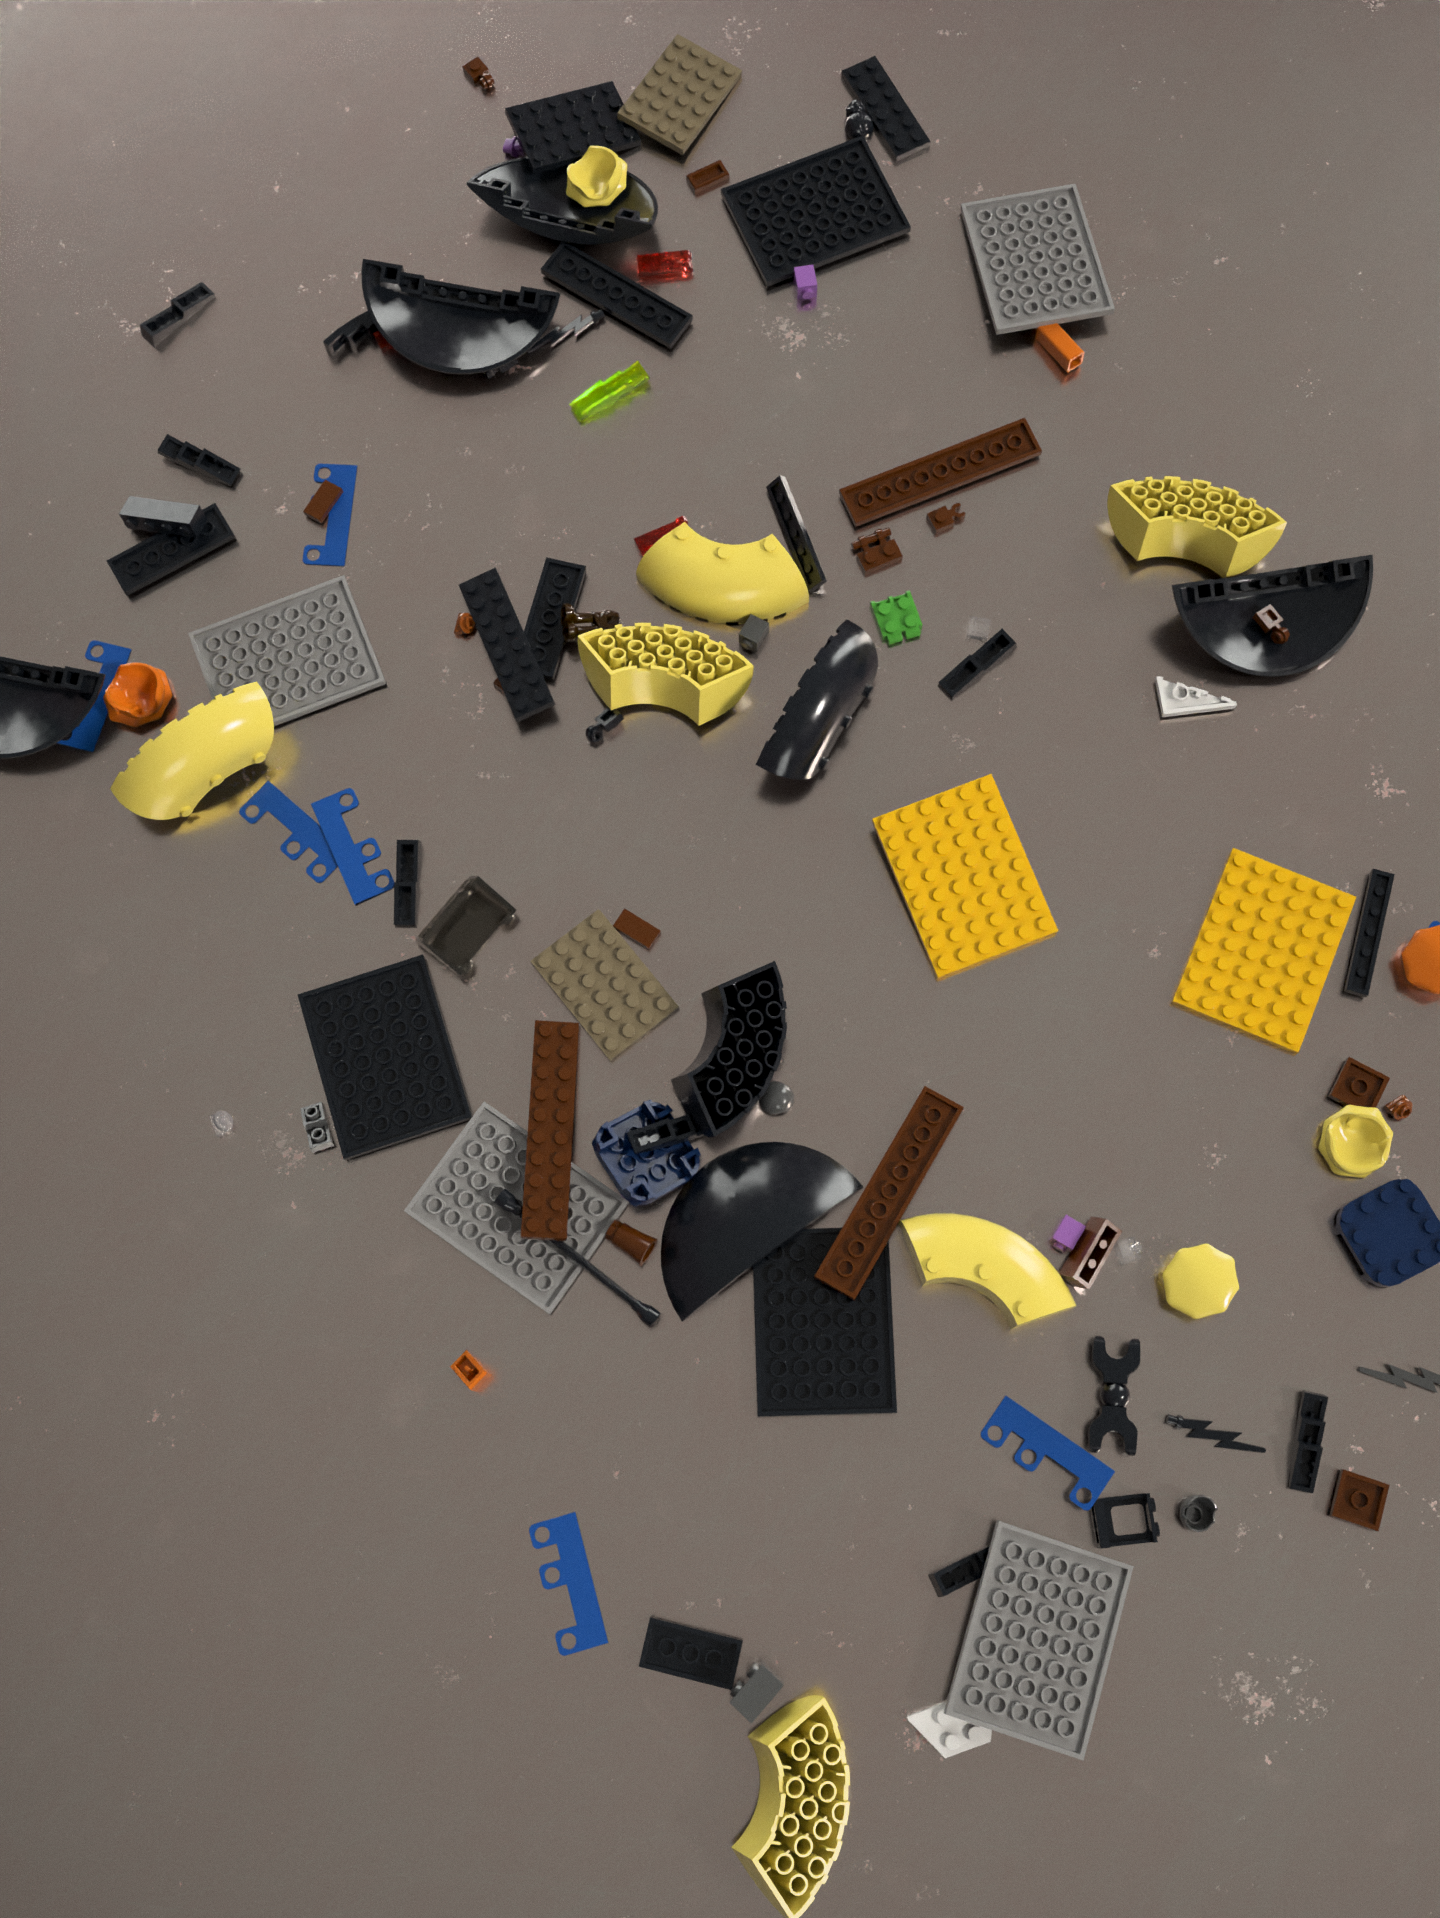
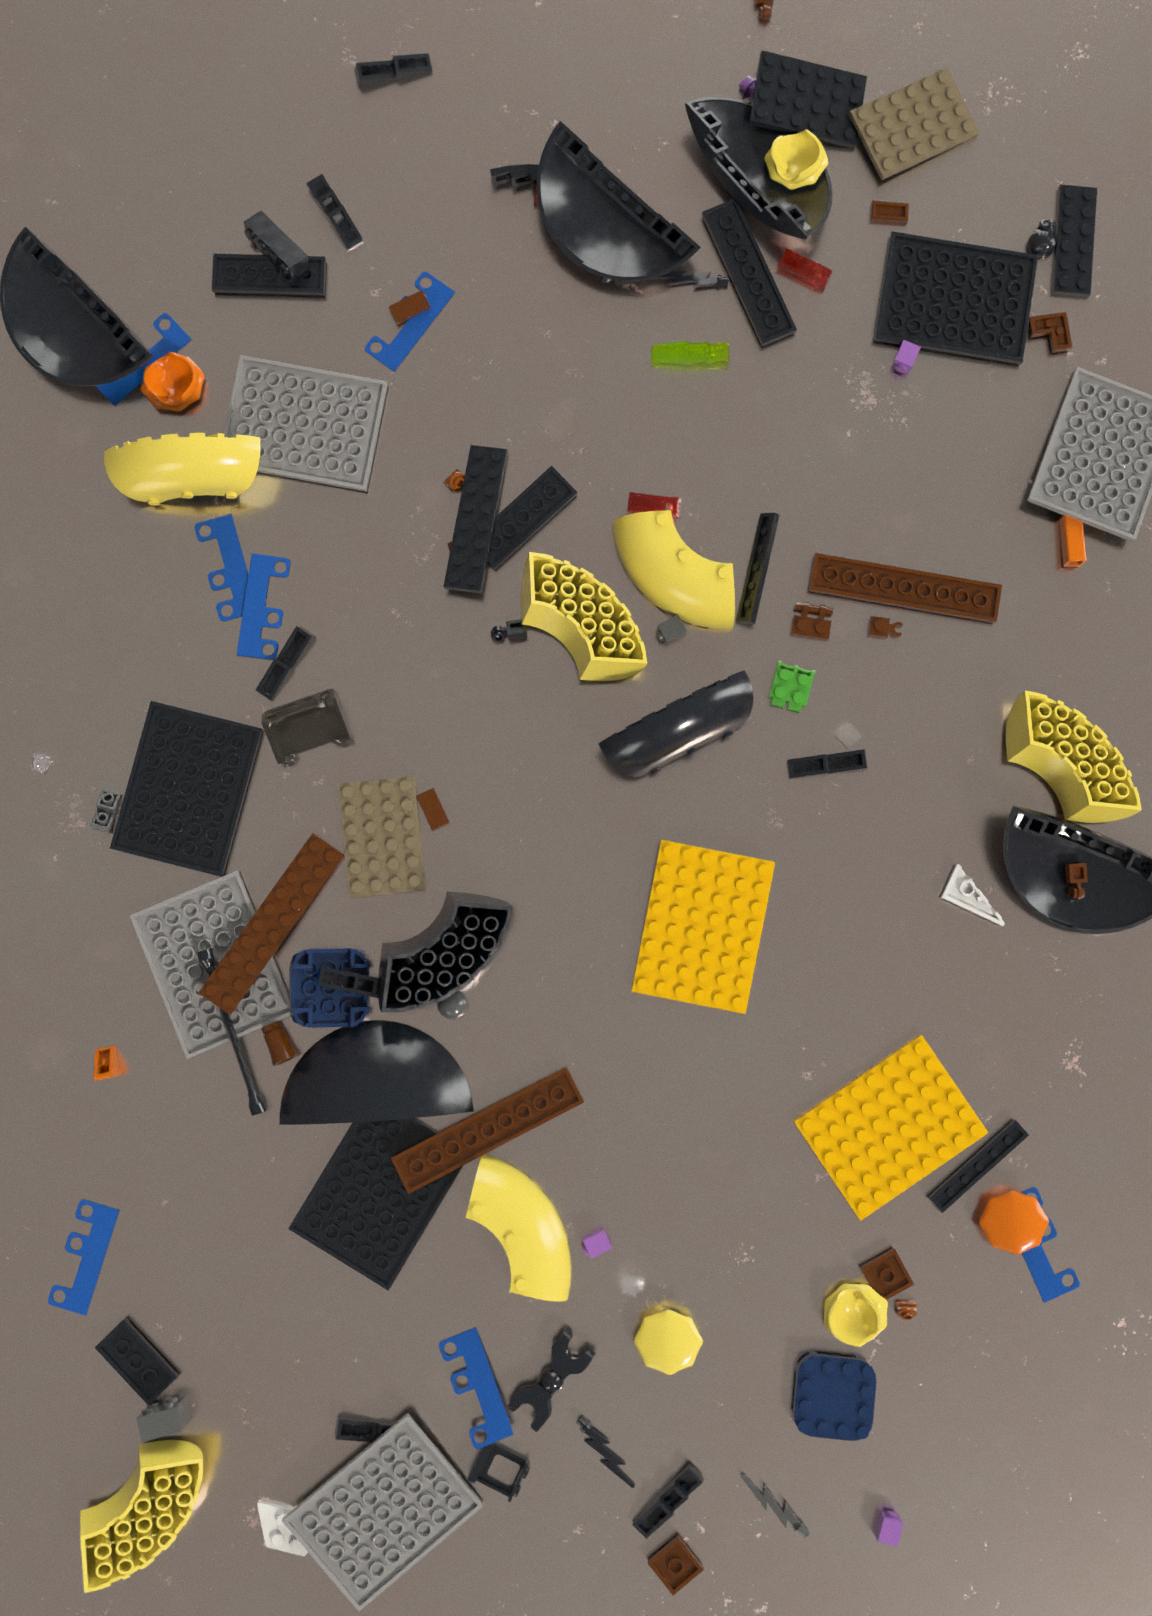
camera: 25 degrees right, 10 degrees up
dark brown piece [561,604,620,642] -> none
reddish brown brick [1059,1216,1122,1290] -> none
dark grey hair [1180,1495,1218,1532] -> none
none -> reddish brown plate [1028,312,1073,353]

